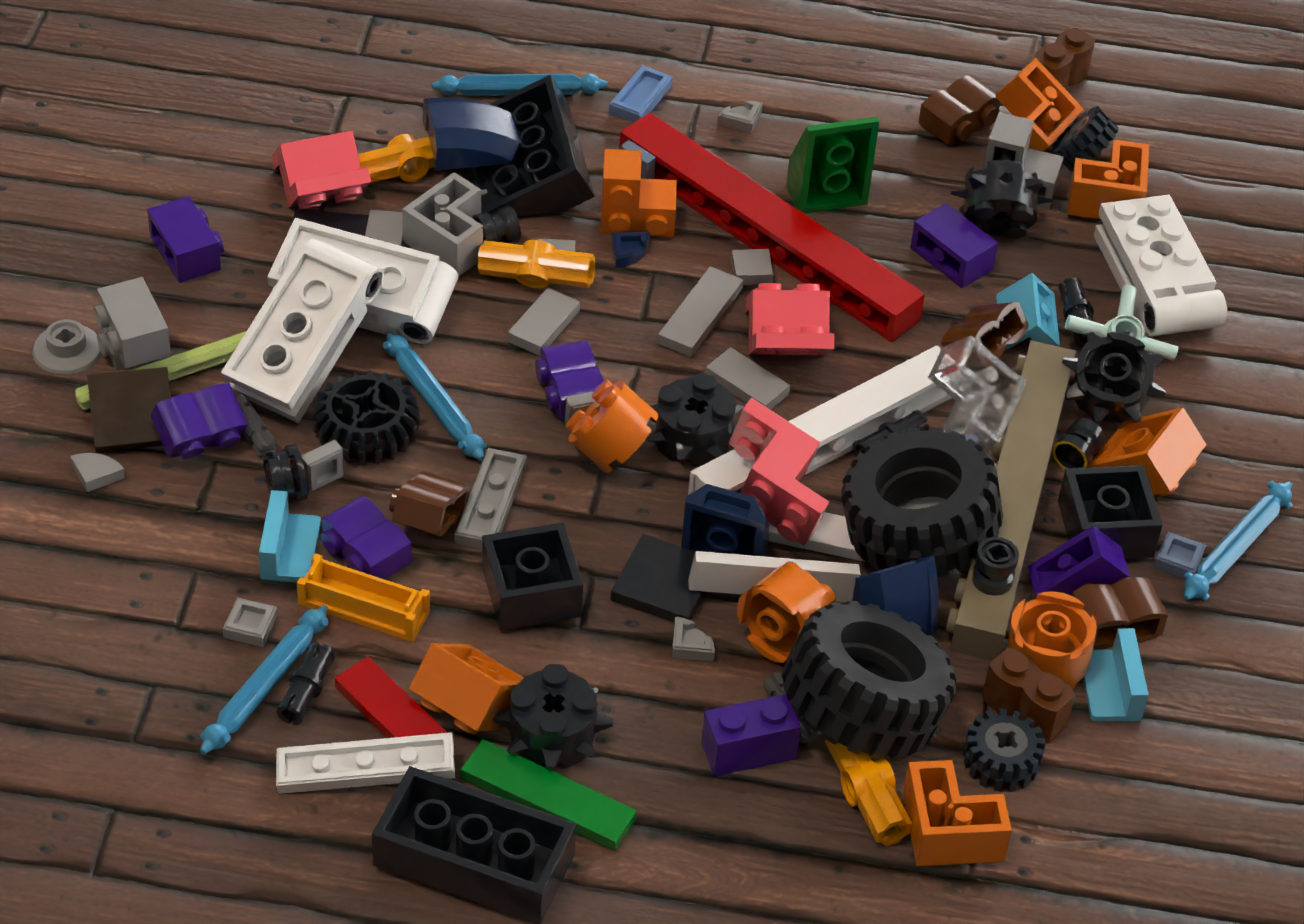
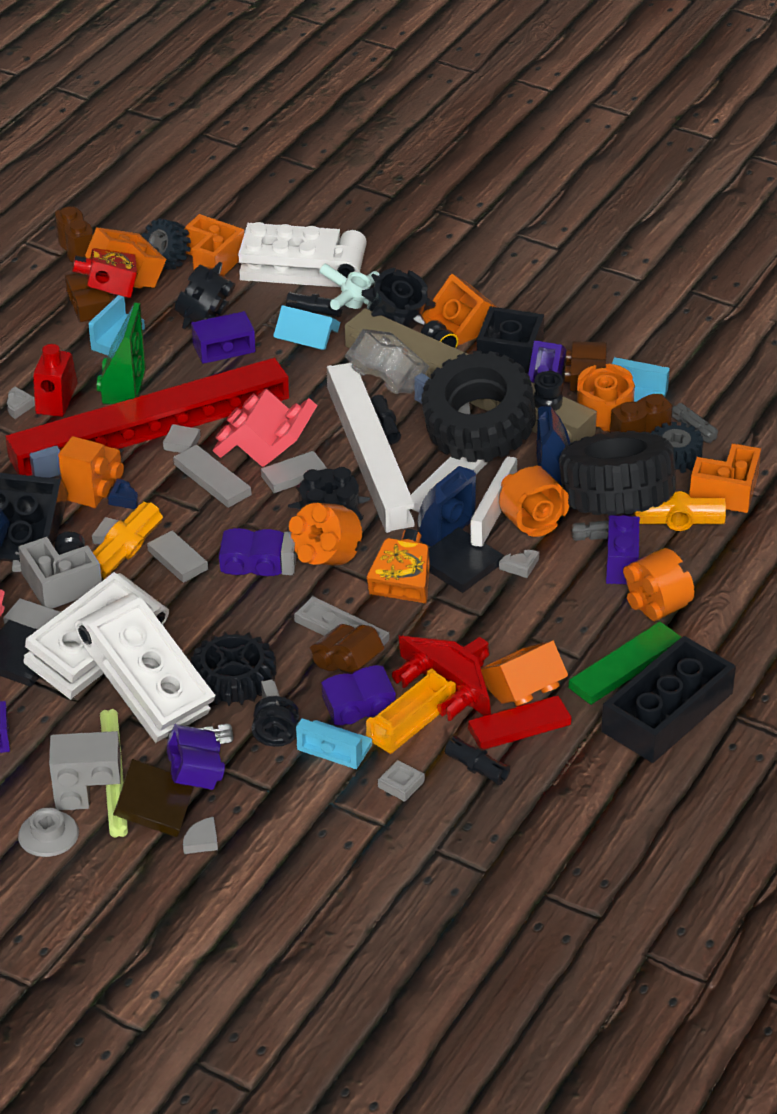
camera: 65 degrees left, 5 degrees down
dark azure wheel [200,605,329,754] -> none
white tile [276,732,455,794] -> none
dark azure wheel [383,332,487,461] -> none
black brick [482,522,584,631] -> none
black brick [493,664,613,770] -> none
coral bracket [728,397,829,546] -> none
reddish brown brick [941,302,1029,366] -> none
light grey brick [984,112,1064,211] -> none
sand blue tile [1153,532,1207,580] -> none
dark azure wheel [1183,480,1293,601] -> none
none -> red torso [33,344,78,417]
none -> red torso [72,248,137,298]
none -> medium azure panel [89,295,145,356]
none -> orange torso [367,529,430,603]
none -> red connector [392,635,491,721]
none -> orange brick [623,548,694,621]
none -> dark grey axle [672,403,718,443]

